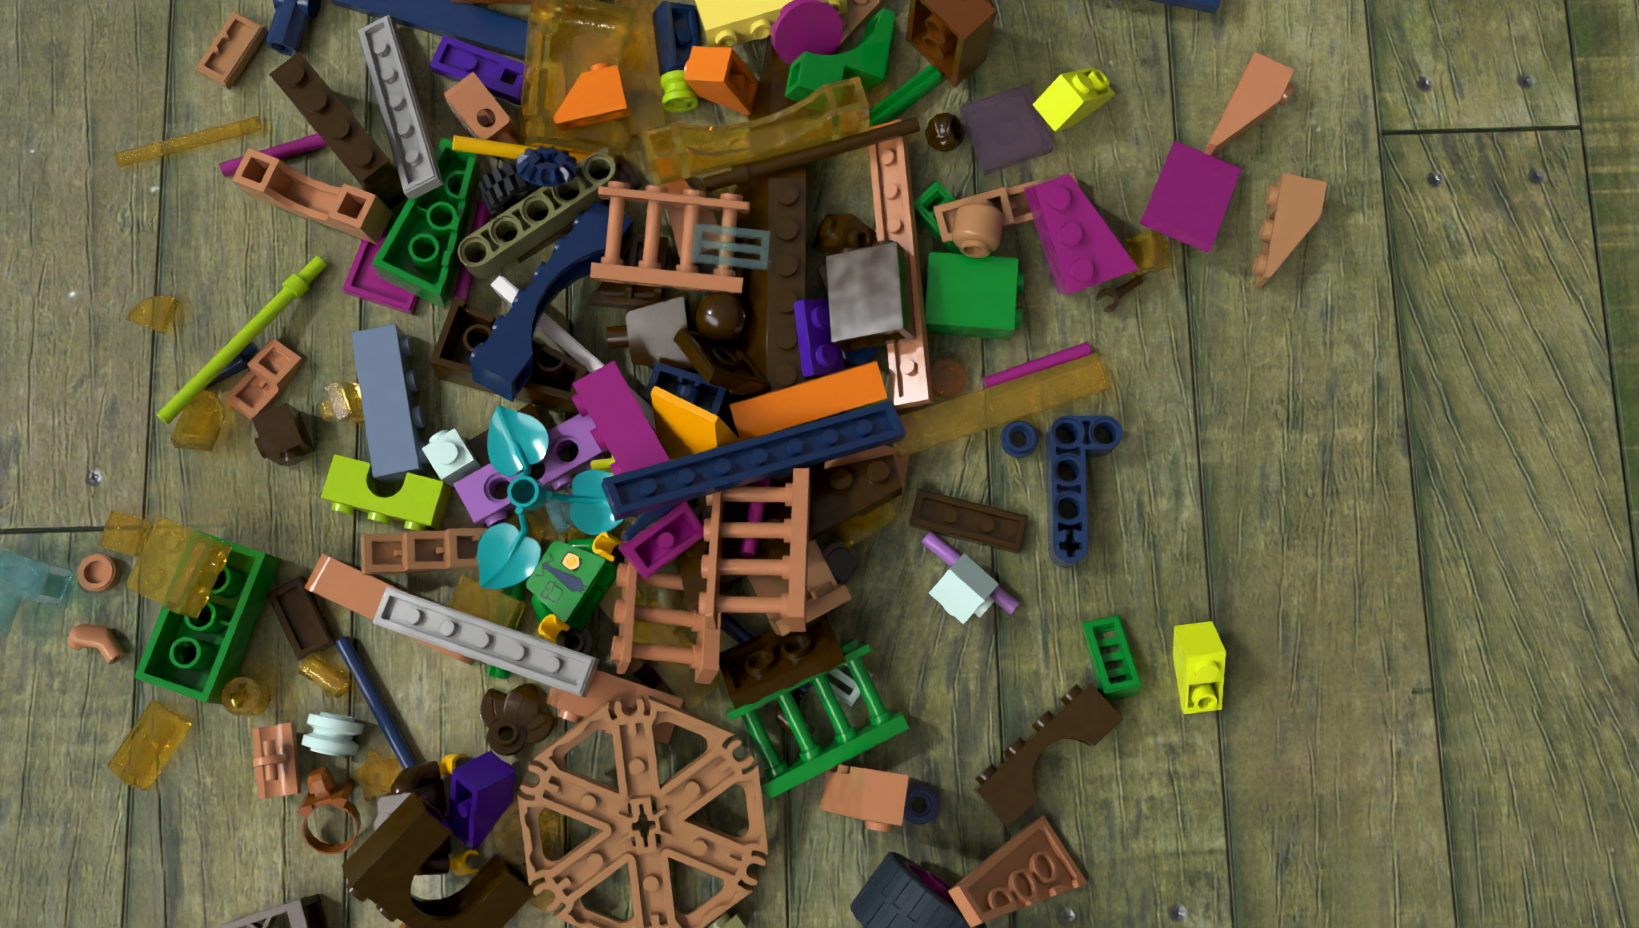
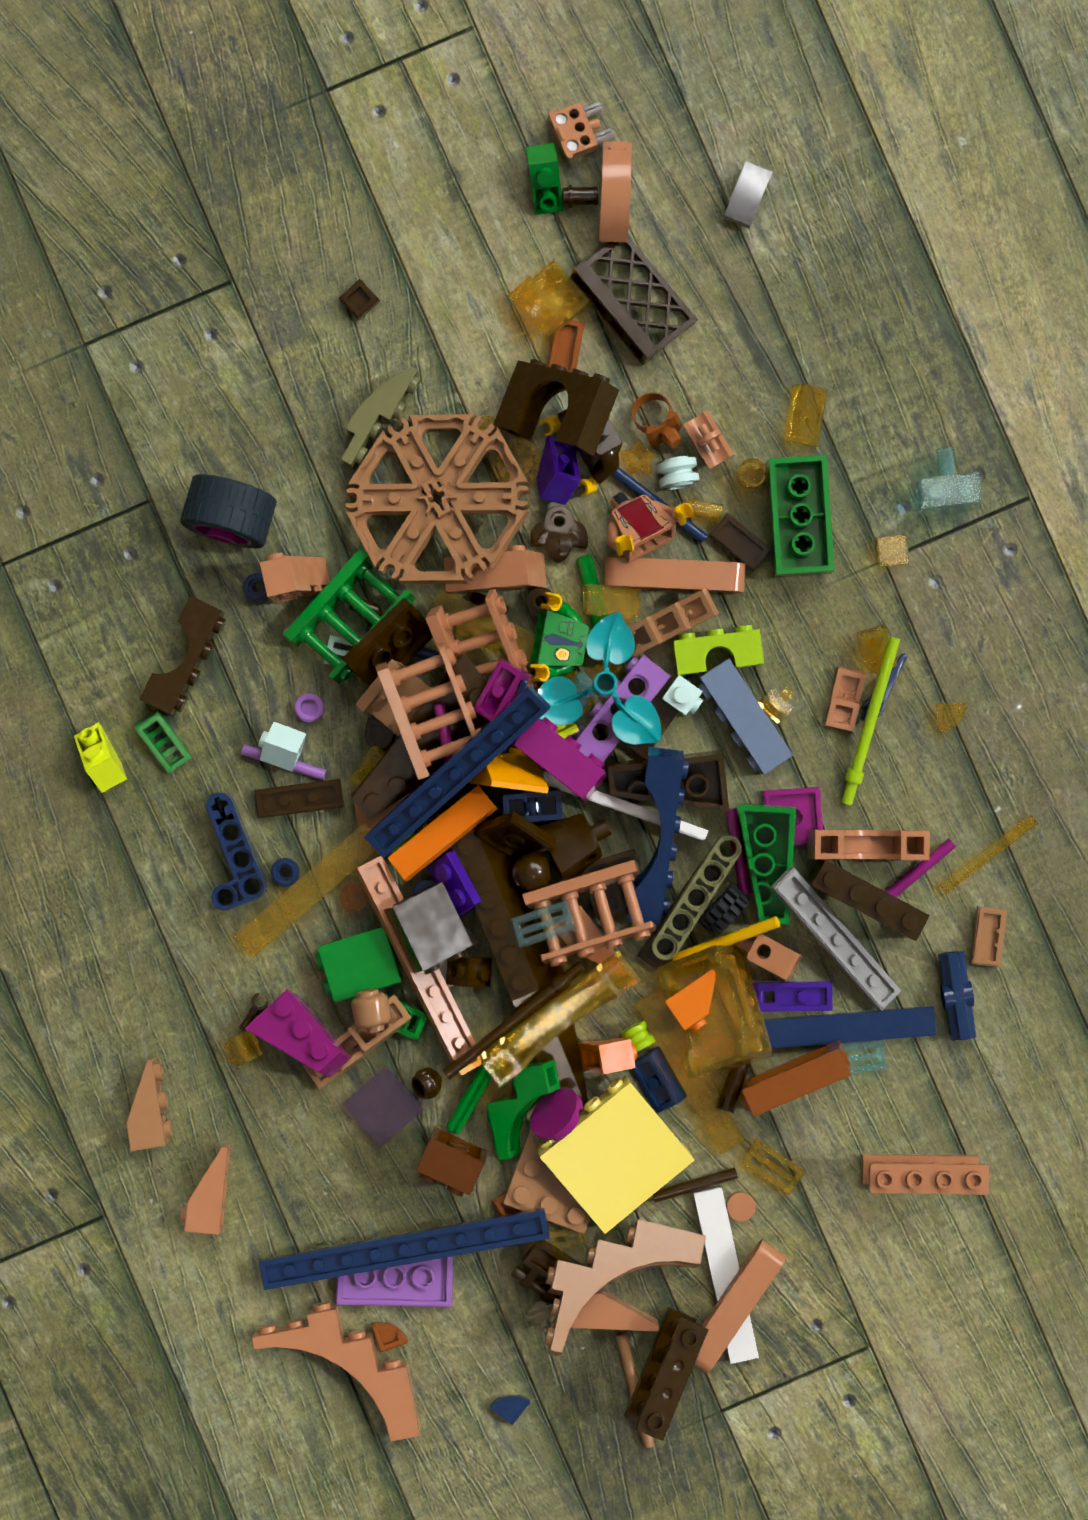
camera: 160 degrees right, 10 degrees up
nougat arm [67,623,126,665] -> none
nougat tile [77,554,121,593] -> none
clear yellow bracket [127,518,233,618] -> none
dark brown brick [251,402,315,466] -> none
light grey tile [372,586,600,698] -> none
dark blue gear [516,145,577,187] -> none
nougat wing [948,815,1087,928] -> none
magenta bar [982,342,1092,392] -> none
neon yellow slope [1033,67,1115,132] -> none
magenta tile [1139,141,1241,253] -> none
none -> medium lavender tile [295,693,324,722]
none -> torso [606,492,695,563]

